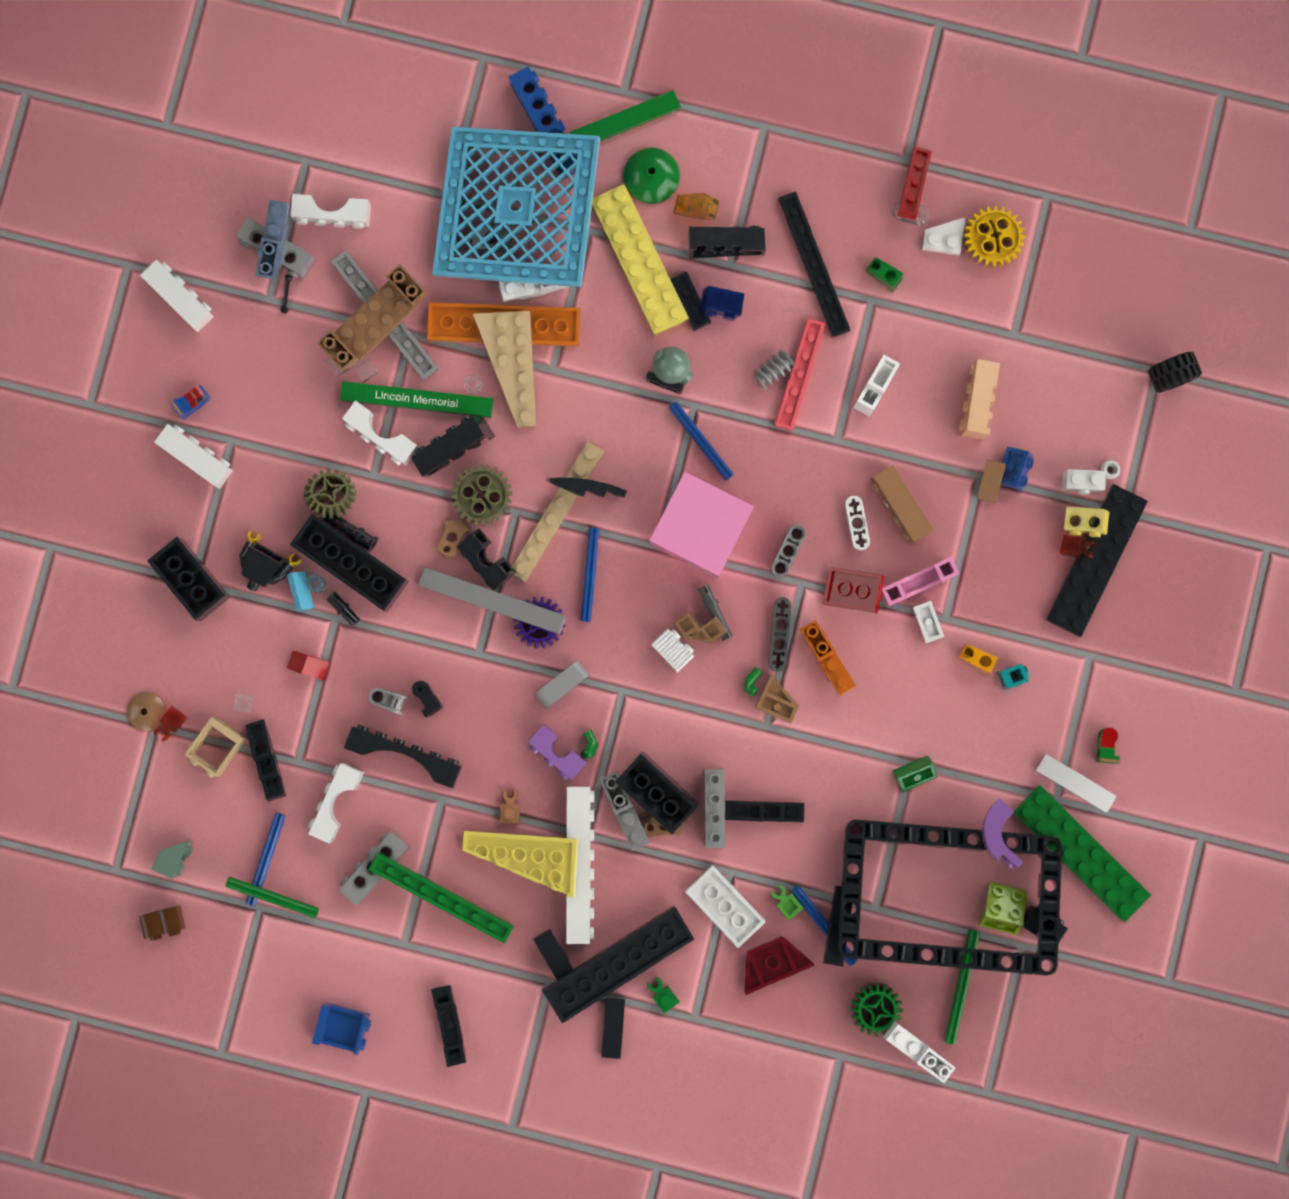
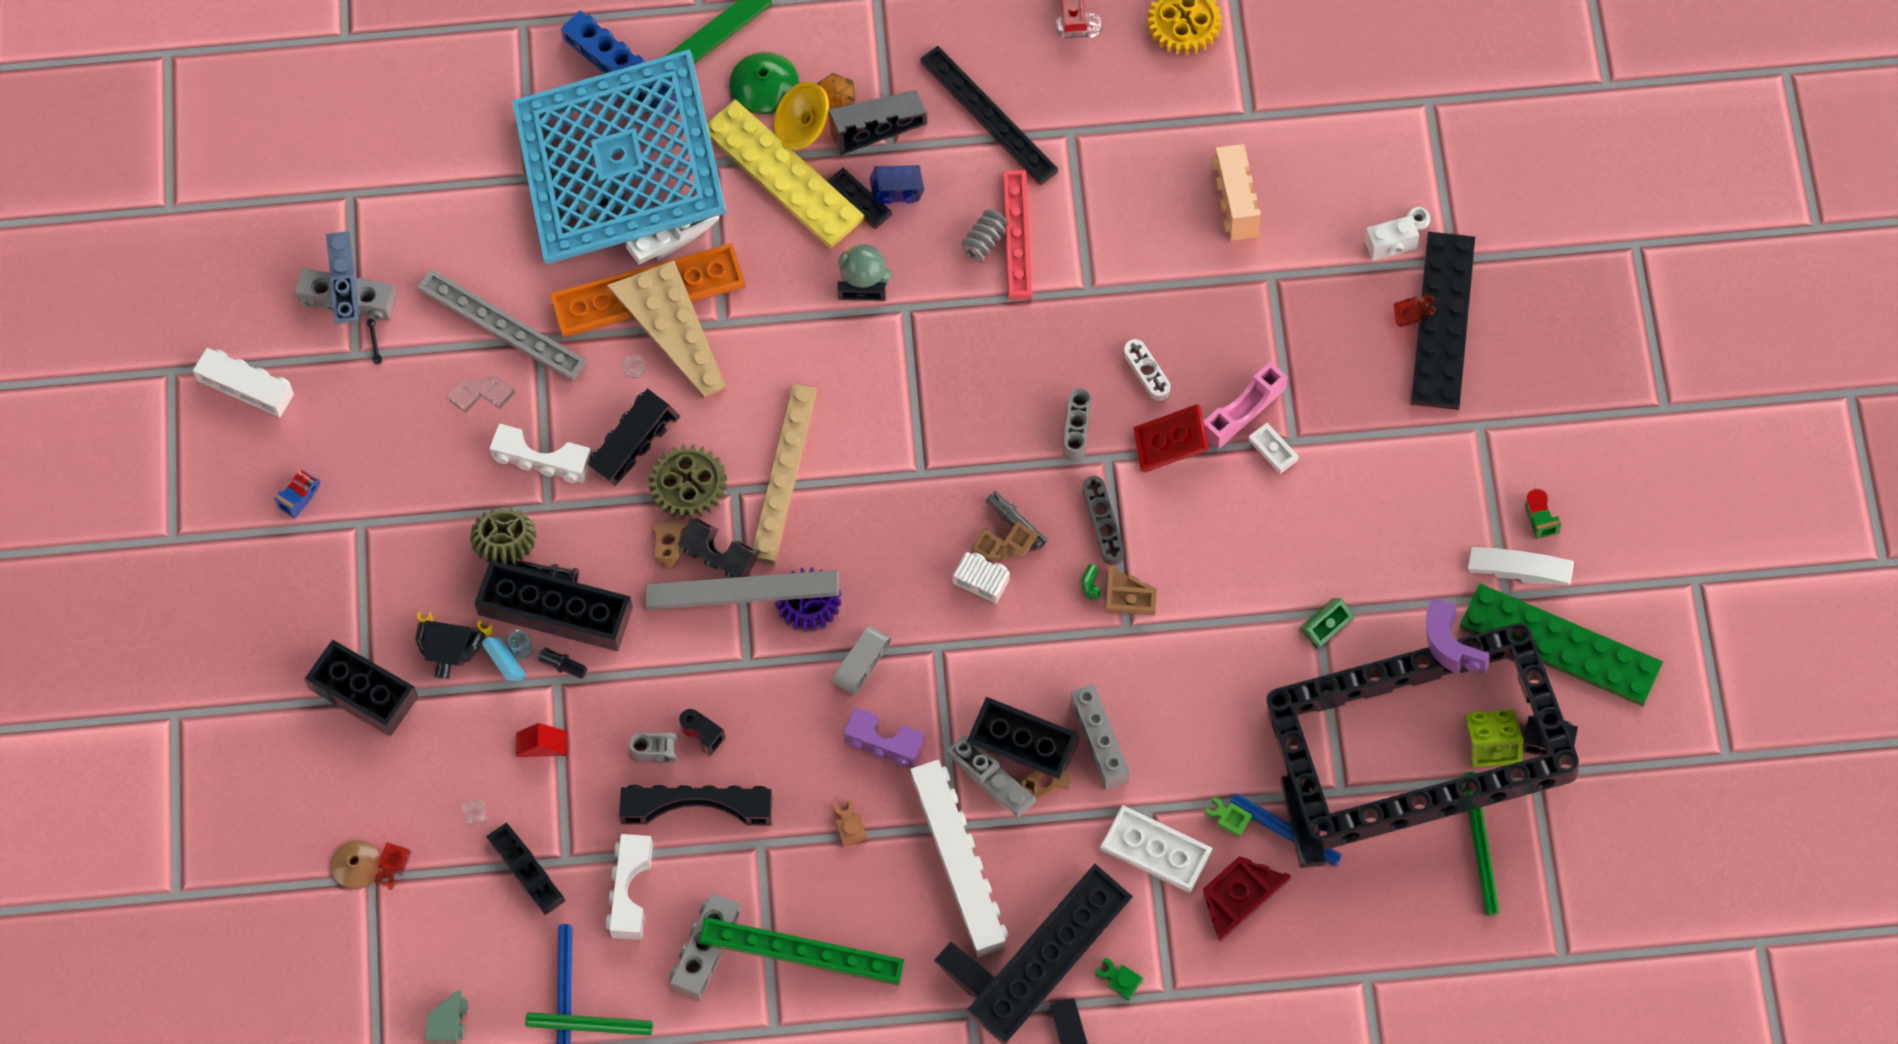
camera: 20 degrees left, 20 degrees down
white brick [154,424,233,489] -> none
tan window [185,717,247,778] -> none
white arch [291,194,371,229] -> none
medium nougat slope [317,264,426,371] -> none
green tile [340,381,494,418] -> none
light yellow wing [463,831,578,898] -> none
black slope [546,477,627,498] -> none
blue axle [581,527,599,622] -> none
green arm [581,730,598,759] -> none
bright pink tile [649,472,754,579] -> none
blue axle [669,402,733,480] -> none
black slope [725,800,805,822] -> none
orange slope [799,620,856,696] -> none
green gear [850,983,903,1037] -> none
white slope [853,355,900,417] -> none
green leg [865,257,904,292] -> none
medium nougat brick [871,465,933,544] -> none
white slope [884,1022,956,1083] -> none
white wing [922,218,966,256] -> none
light orange leg [958,644,998,674] -> none
medium nougat slope [977,459,1006,503] -> none
teal brick [997,663,1030,690] -> none
blue bracket [1001,446,1034,492] -> none
light yellow brick [1064,507,1109,537] -> none
black tyre [1147,352,1202,393] -> none
none -> yellow dish [774,82,829,150]

